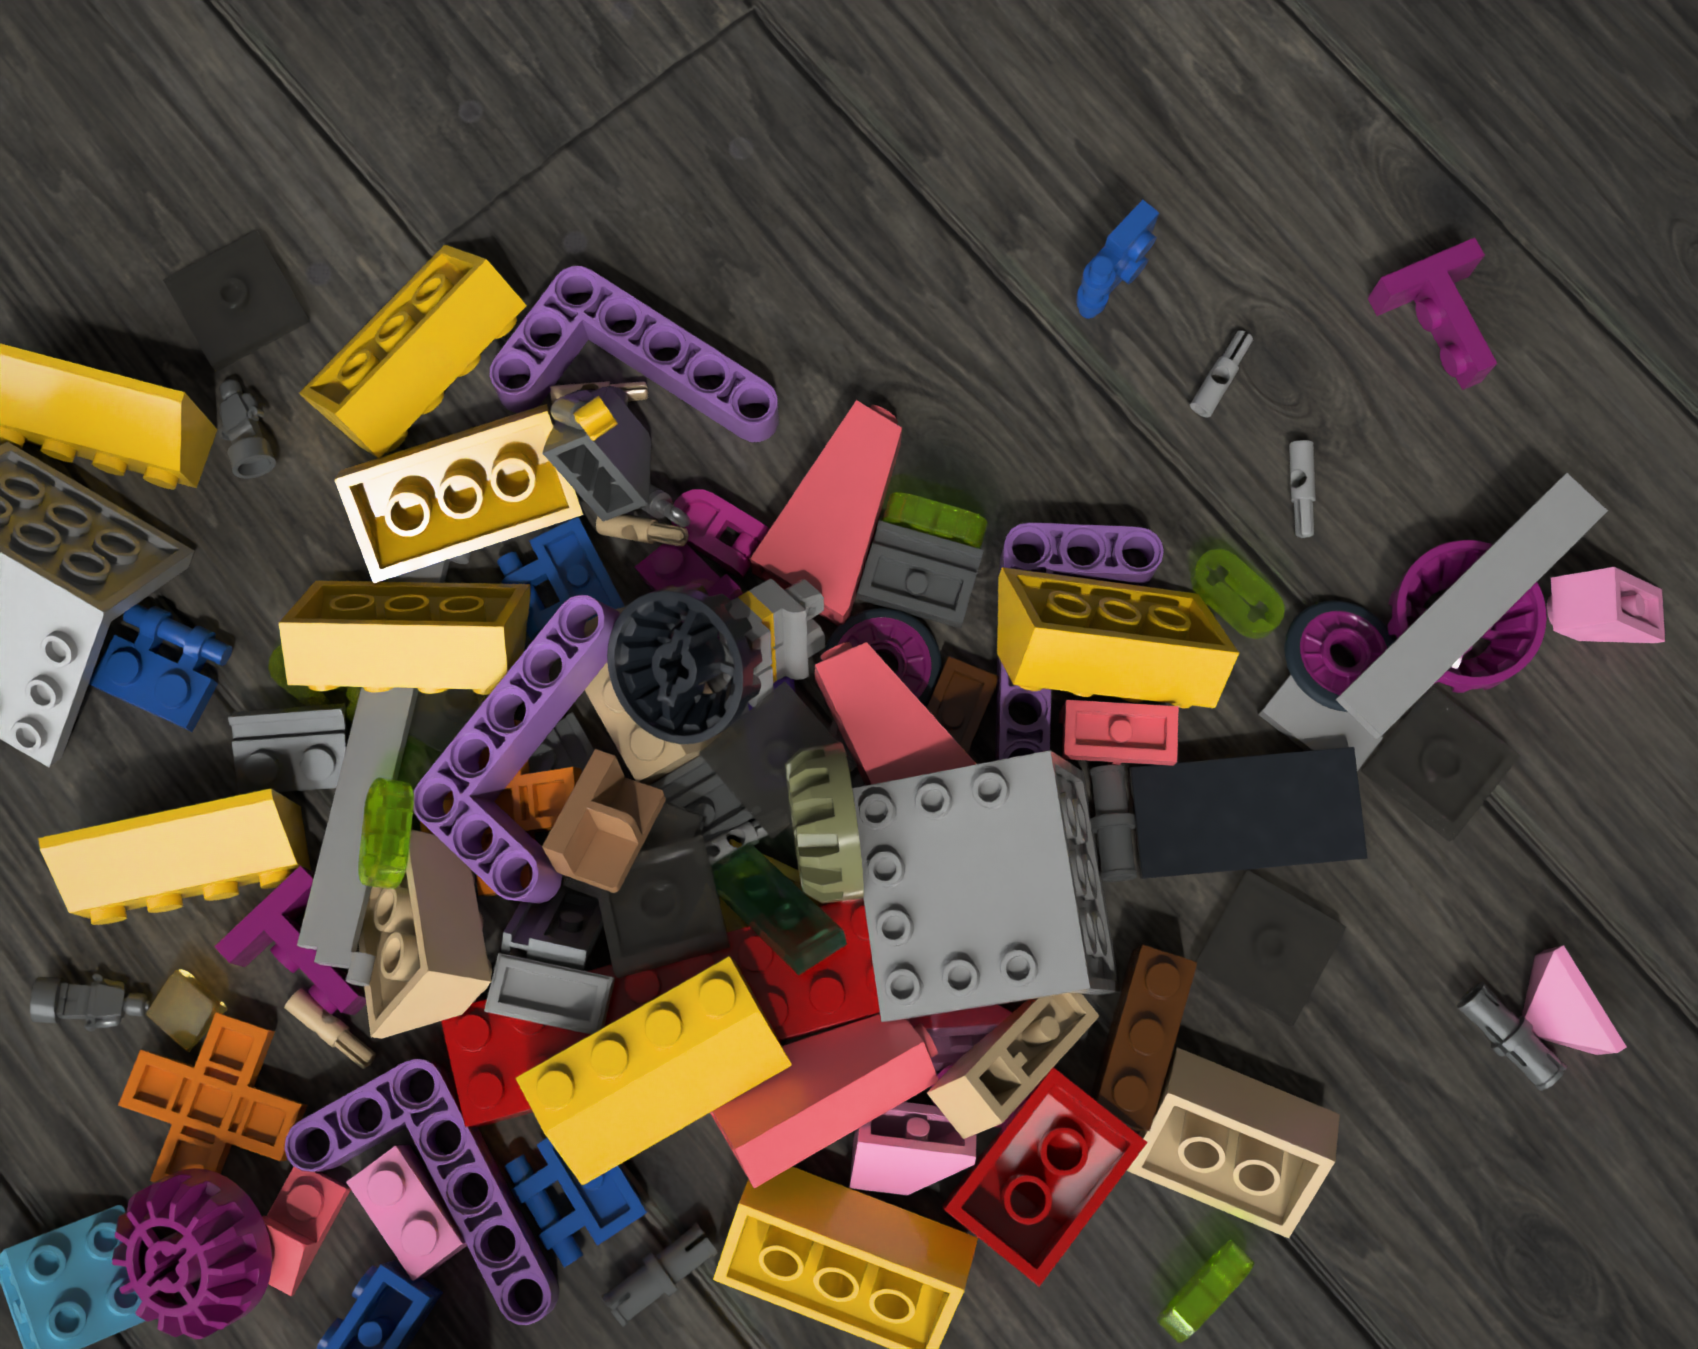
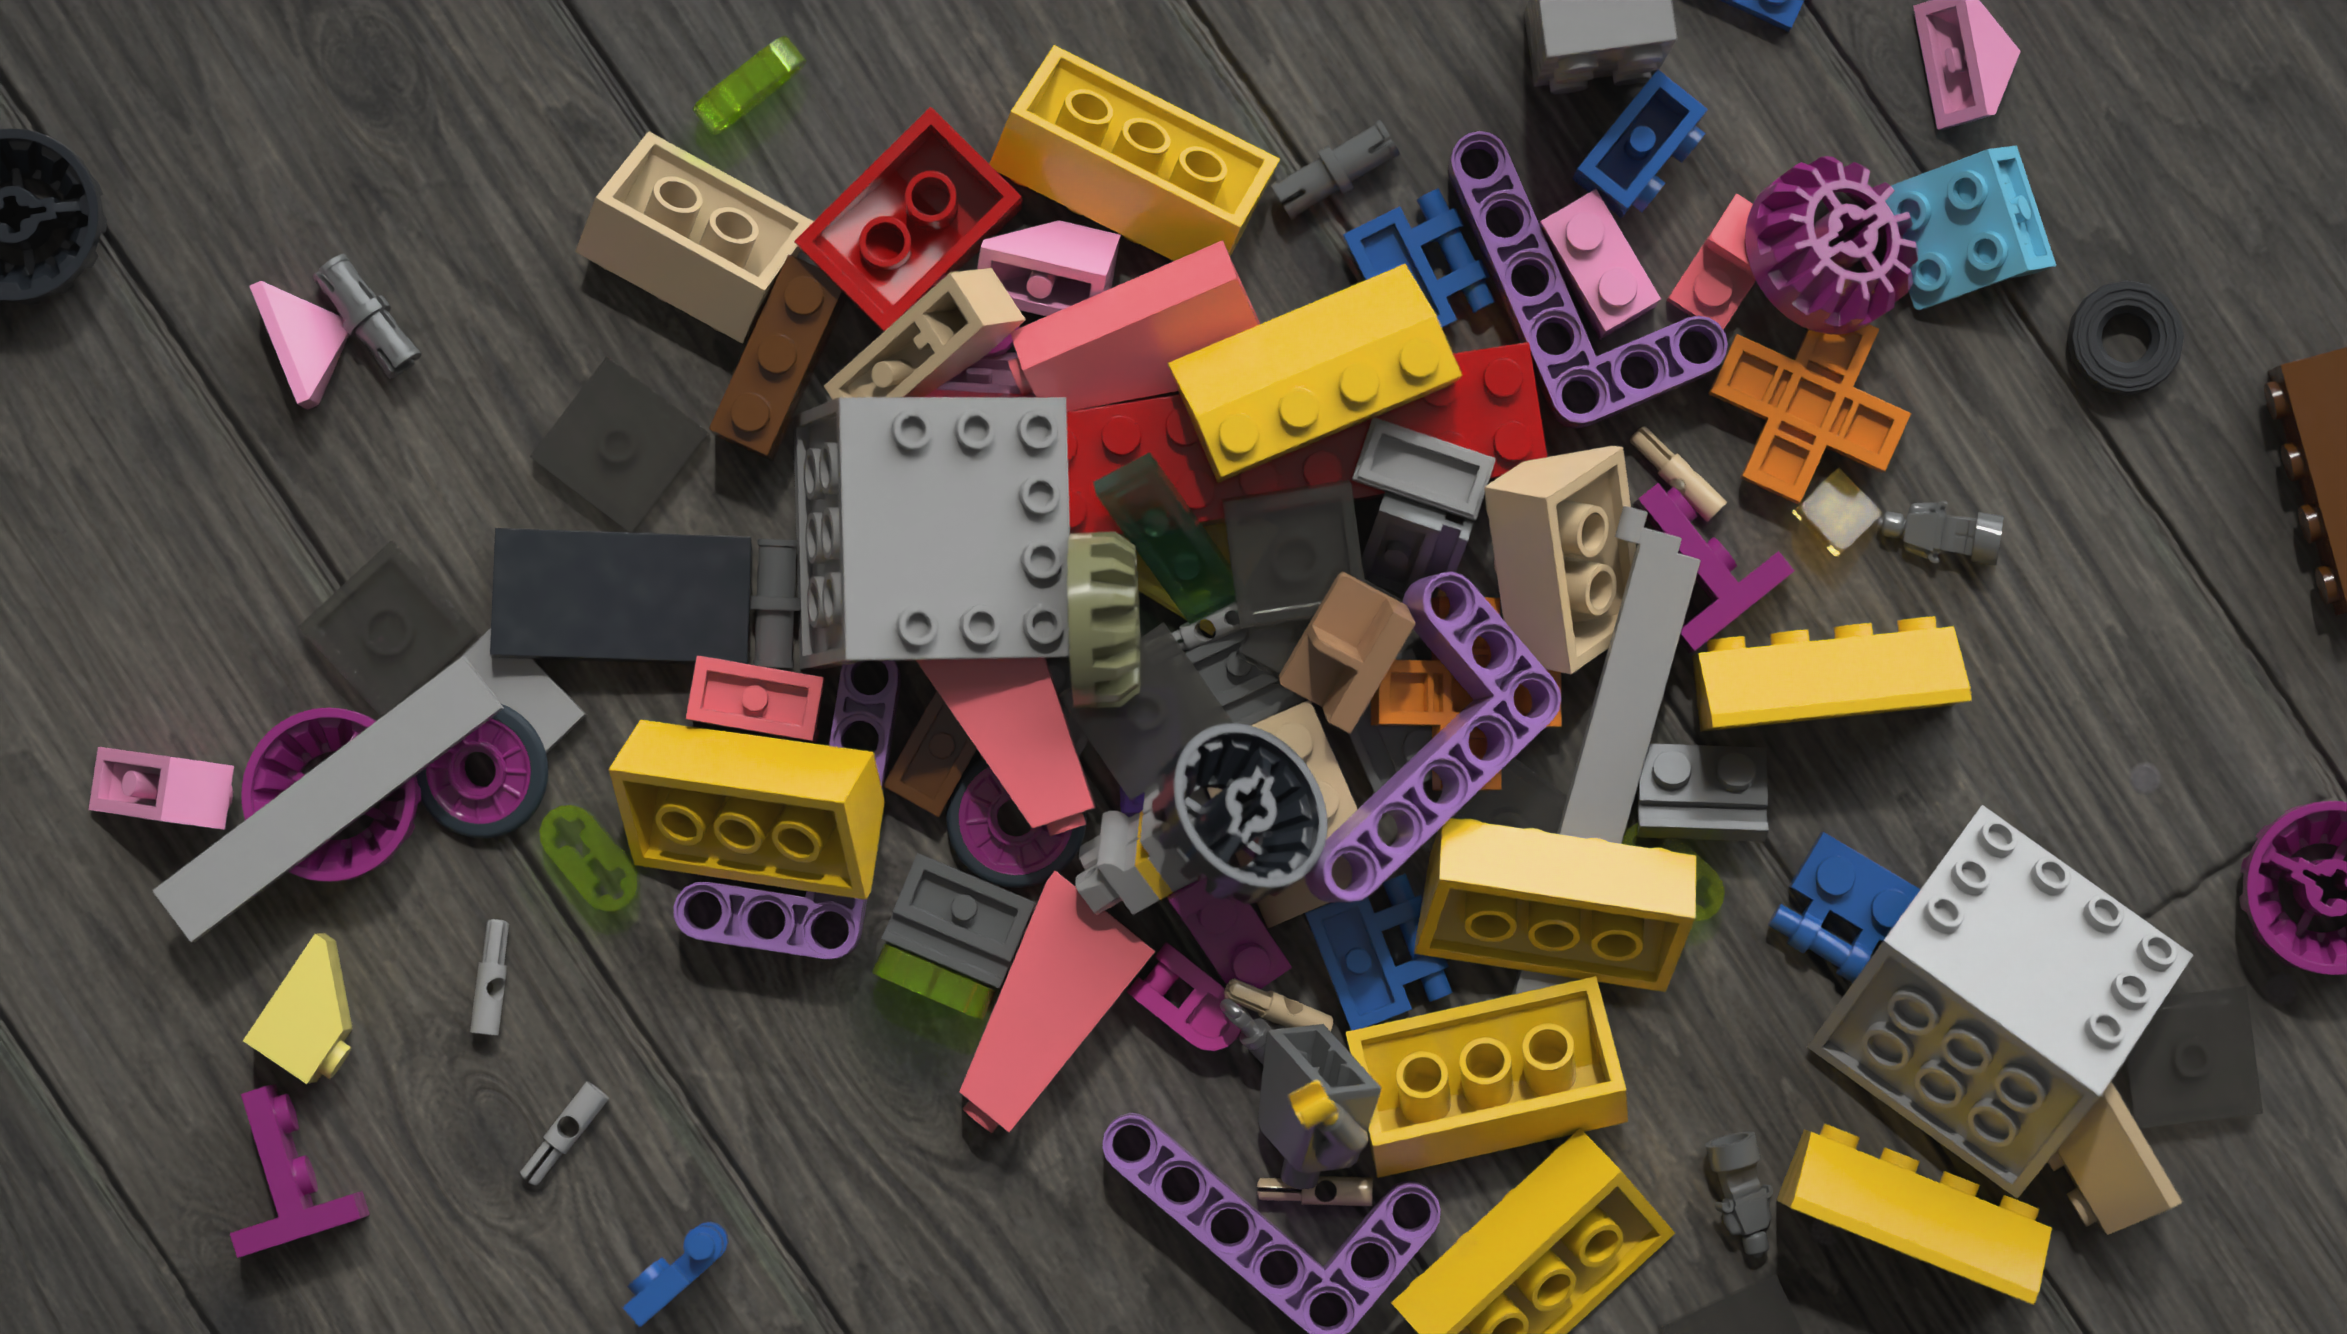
camera: 170 degrees left, 10 degrees up
clear neon green beam [358,777,414,890] -> none
none -> light yellow slope [243,933,353,1084]

